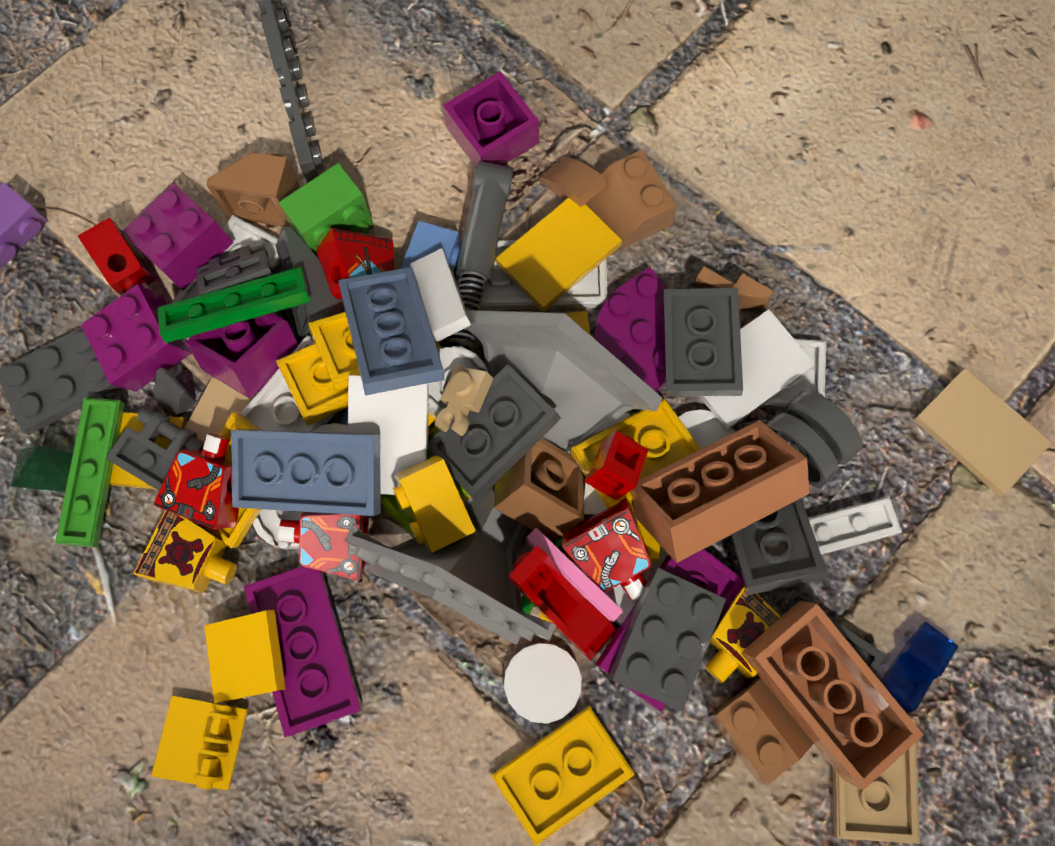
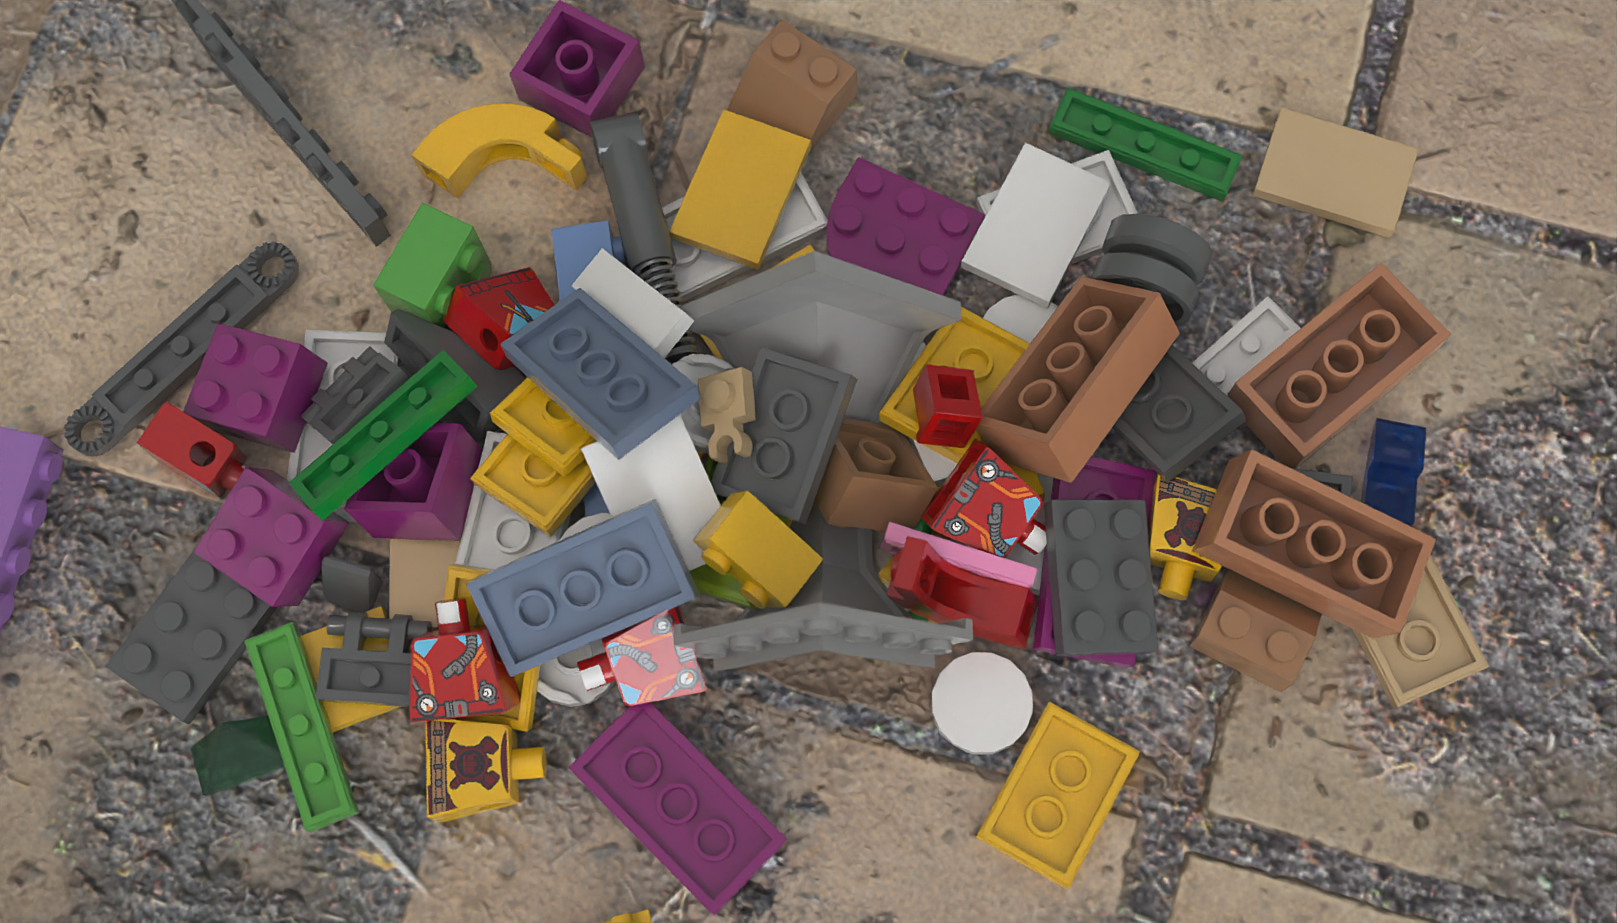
camera: 25 degrees left, 0 degrees up
yellow tile [204,610,286,703] -> none
medium nougat slope [206,152,300,227] -> none
medium nougat slope [538,157,607,207] -> none
dark grey plate [663,288,743,396] -> none
medium nougat slope [693,266,774,311] -> none
none -> dark grey plate [64,241,299,457]
none -> yellow arch [411,103,588,199]
none -> green tile [1048,87,1243,202]
none -> nougat brick [1227,263,1451,469]

